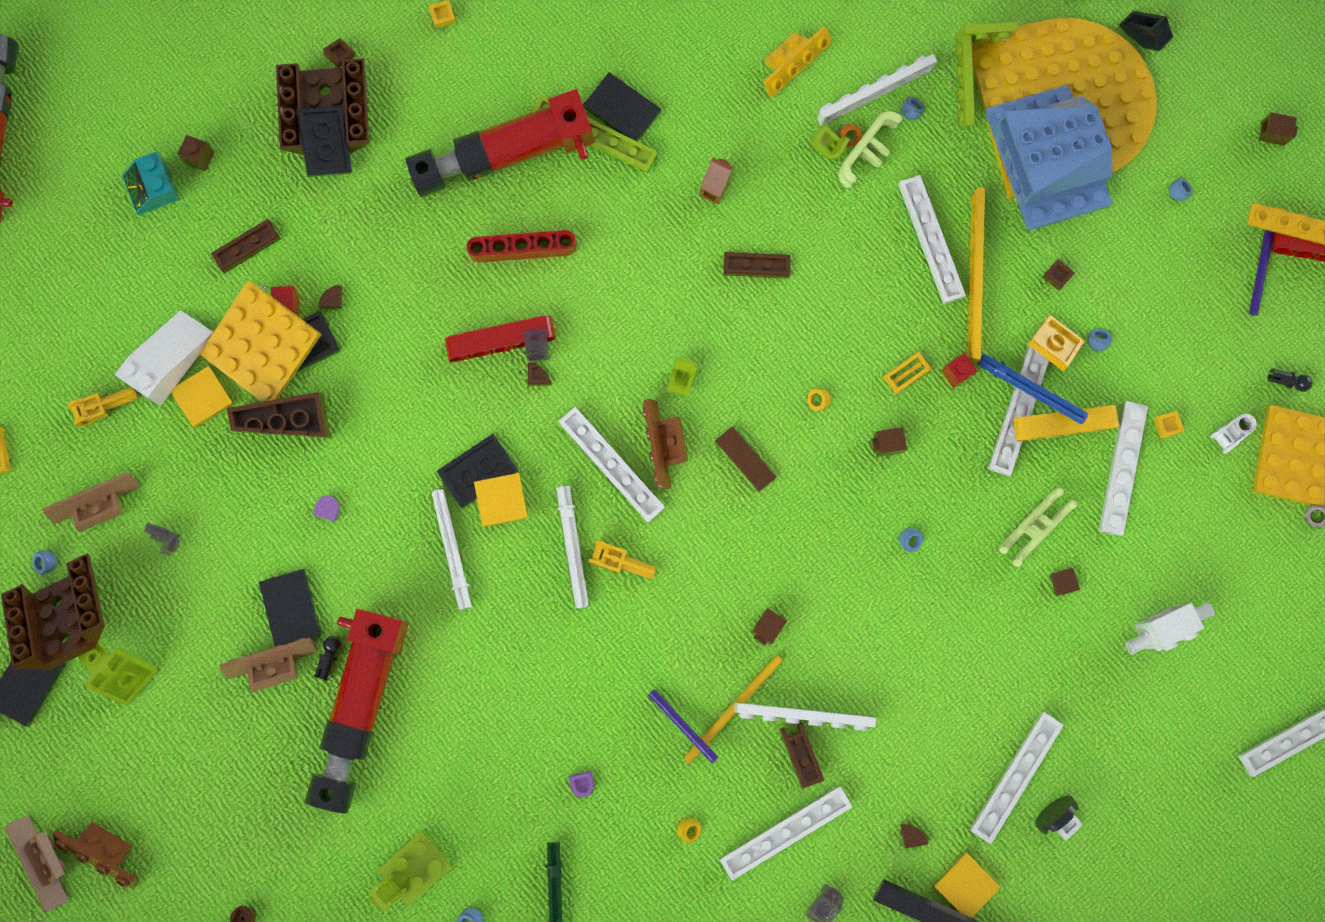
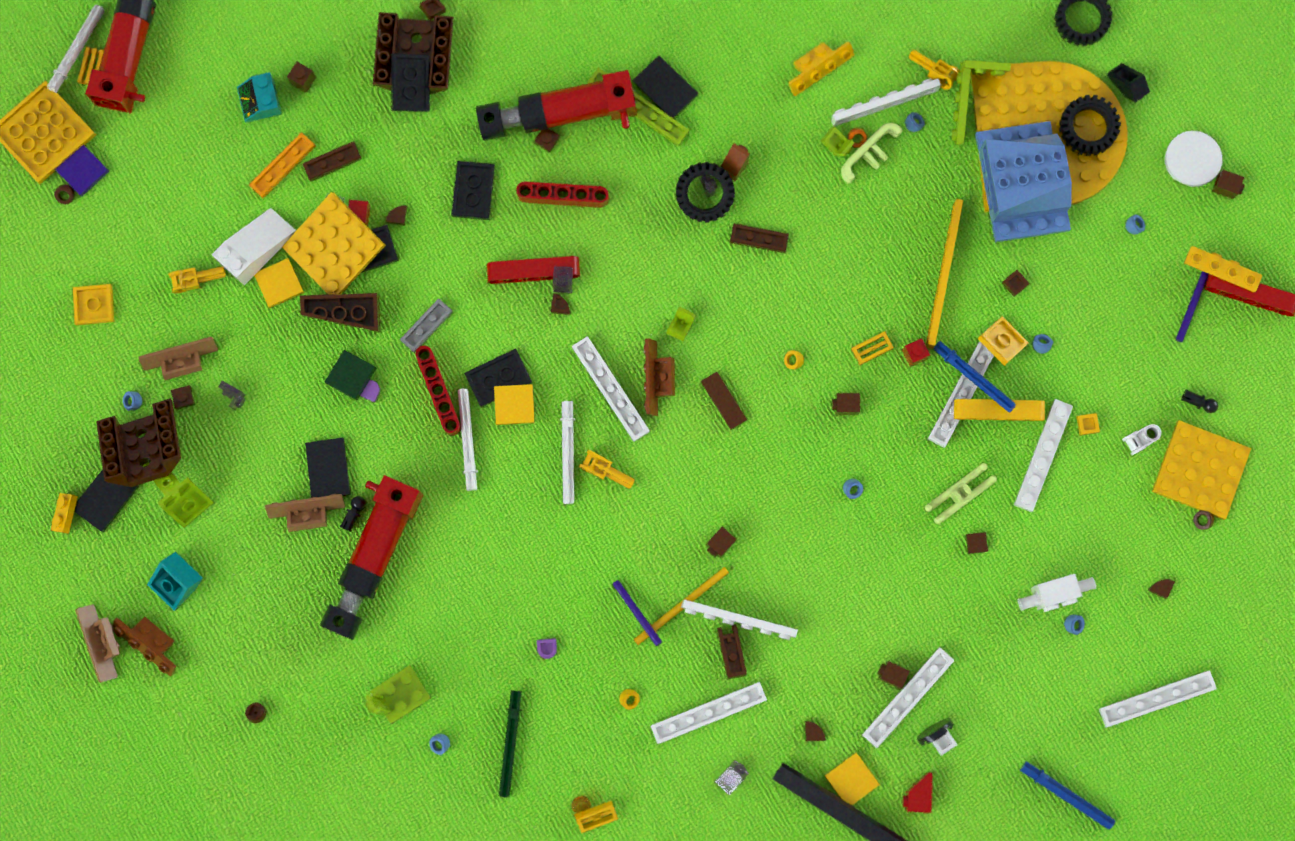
camera: 15 degrees right, 0 degrees up
white plate [898,175,966,305] -> none
none -> teal slope [147,552,203,611]
none -> reddish brown plate [171,385,195,409]
none -> light orange tile [249,132,316,199]
none -> dark green tile [325,350,377,400]
none -> light grey tile [400,298,453,353]
none -> red beam [415,345,461,436]
none -> black tile [451,161,495,220]
none -> reddish brown plate [534,129,560,152]
none -> black tyre [676,162,735,223]
none -> bracket [700,175,717,198]
none -> reddish brown brick [877,661,910,690]
none -> red slope [902,772,933,813]
none -> yellow connector [909,50,960,90]
none -> blue axle [1020,761,1115,829]
none -> black tyre [1059,95,1121,156]
none -> medium blue piece [1064,614,1085,635]
none -> reddish brown tile [1148,579,1175,599]
none -> white tile [1165,131,1222,187]

